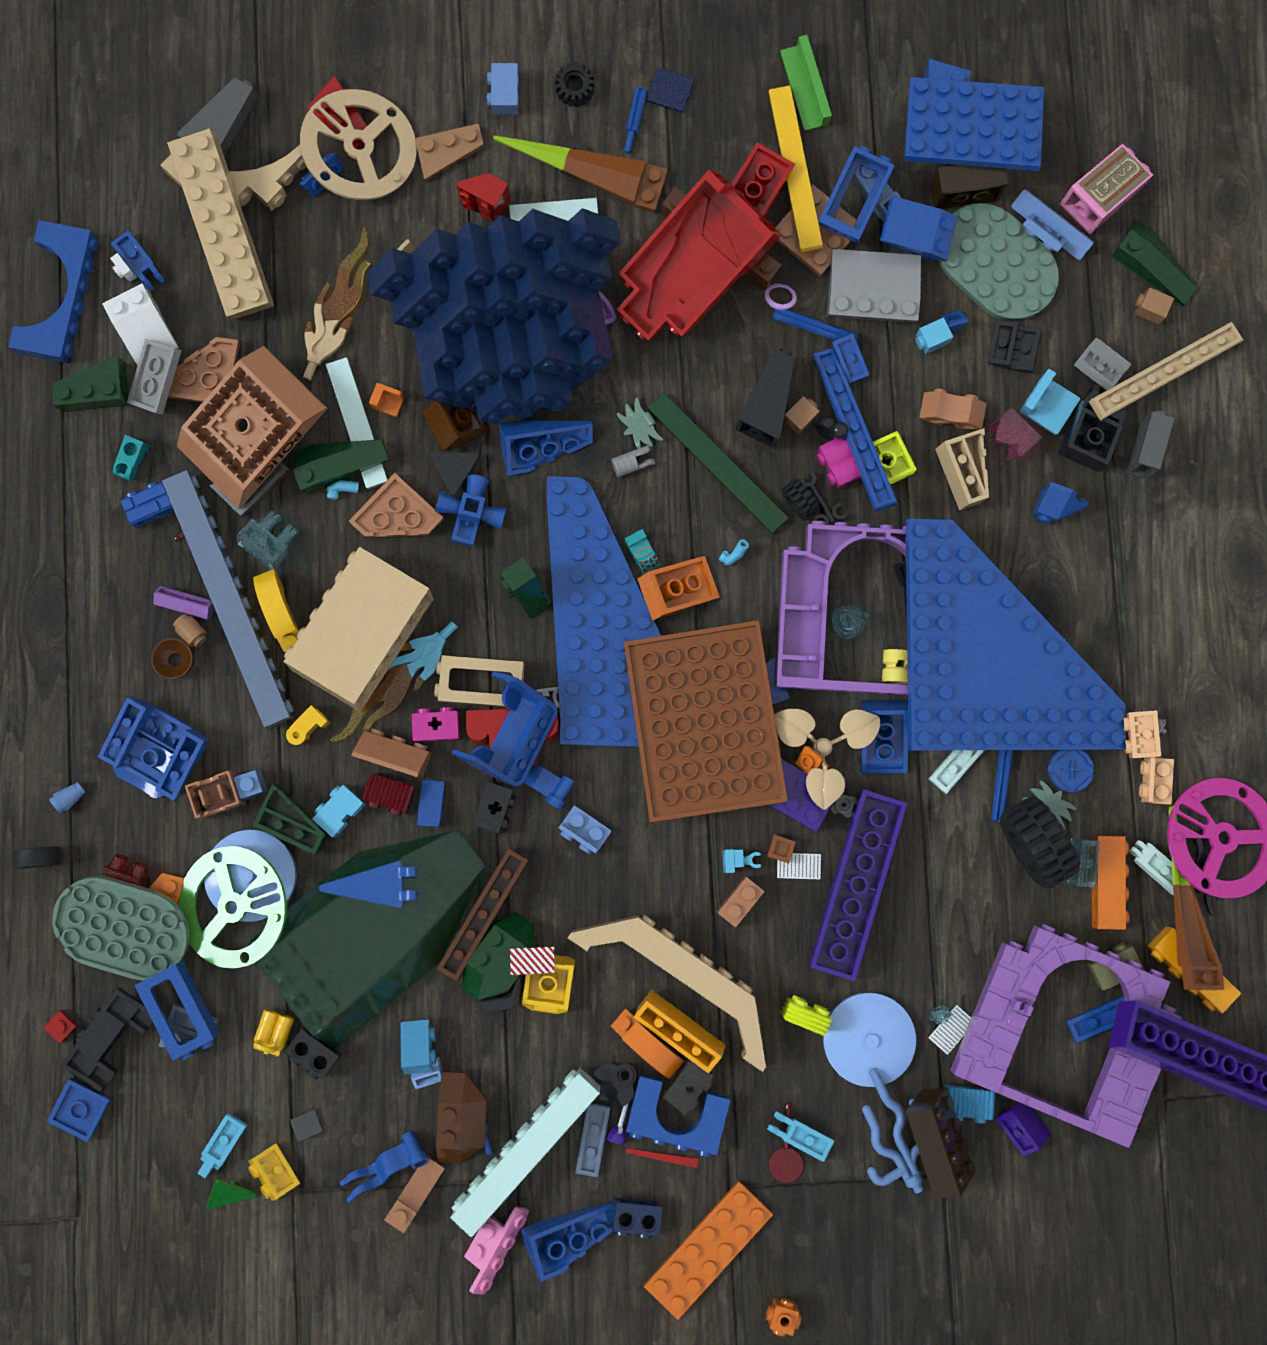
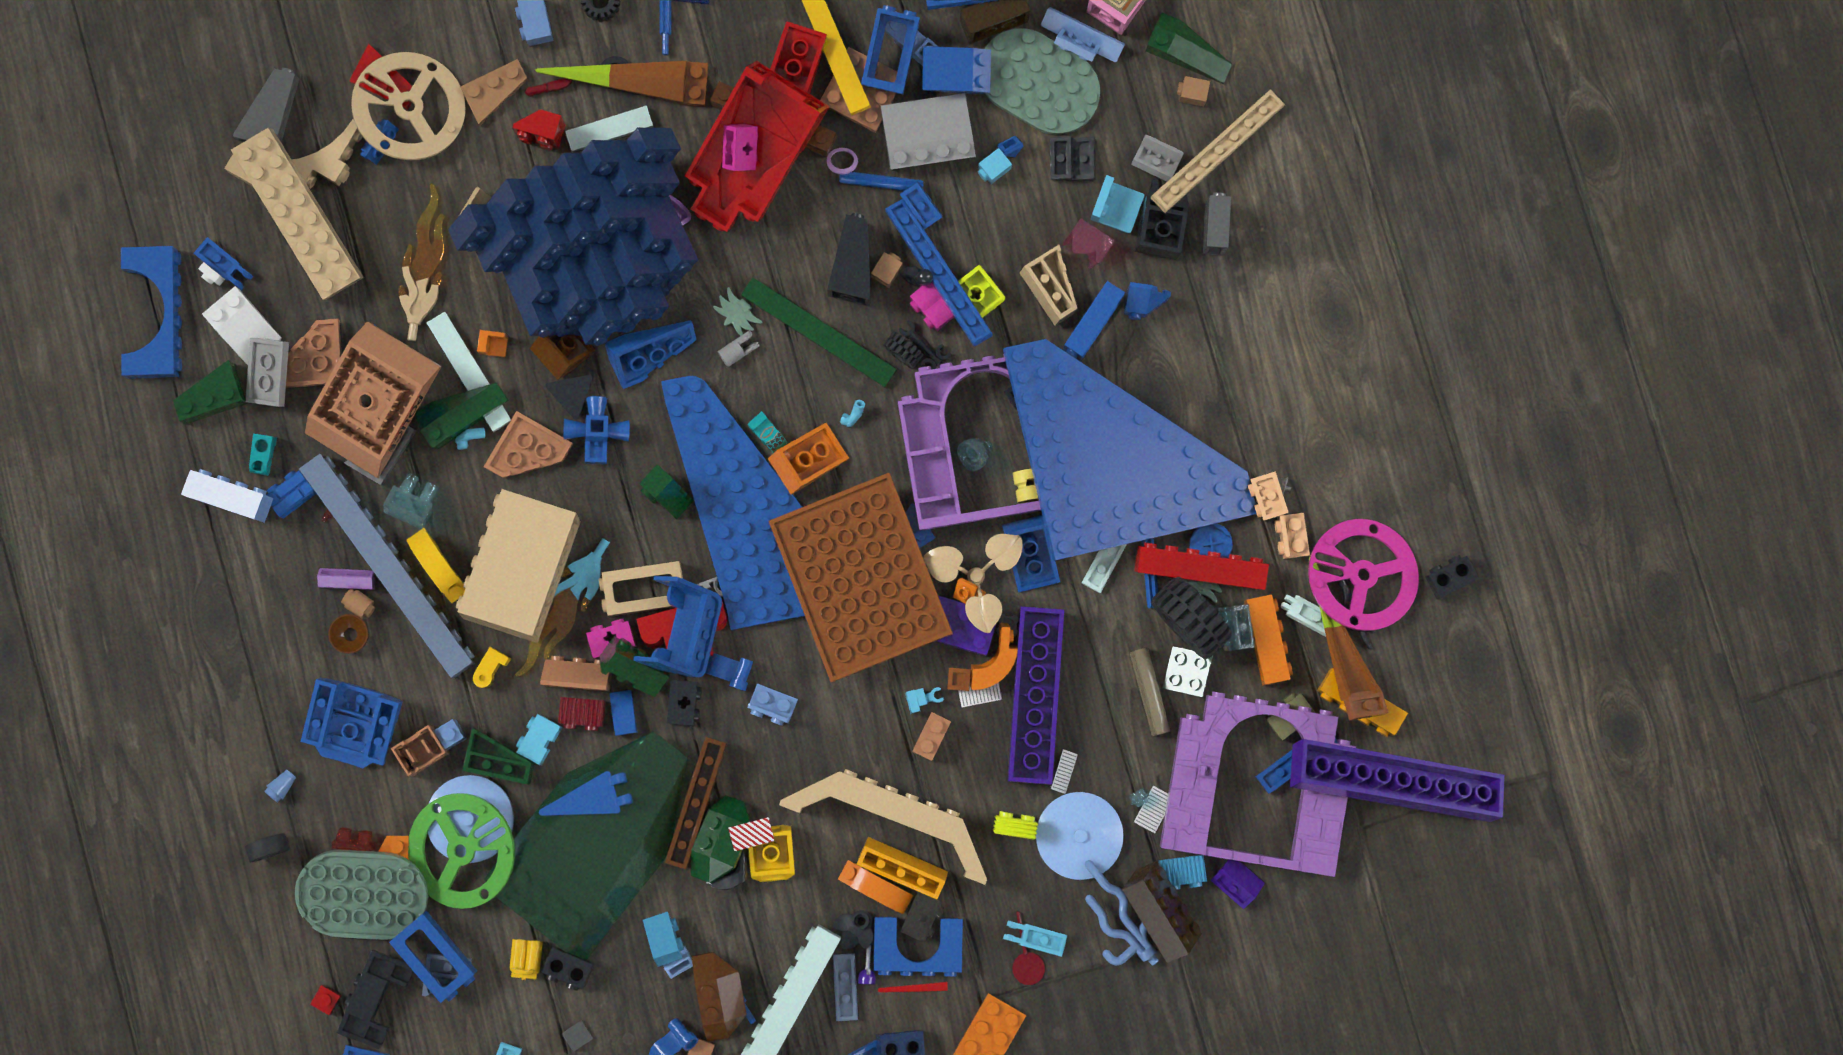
camera: 20 degrees left, 0 degrees up
nougat brick [919,389,987,430] -> none
none -> brick [181,469,273,523]
none -> dark red piece [525,78,573,97]
none -> dark green wedge [600,636,670,697]
none -> dark pink brick [722,124,758,171]
none -> orange arch [970,623,1018,690]
none -> white sticker [1051,749,1078,794]
none -> blue piece [1063,281,1125,362]
none -> dark tan brick [1130,647,1170,736]
none -> red brick [1134,542,1269,590]
none -> hinge [1163,646,1213,697]

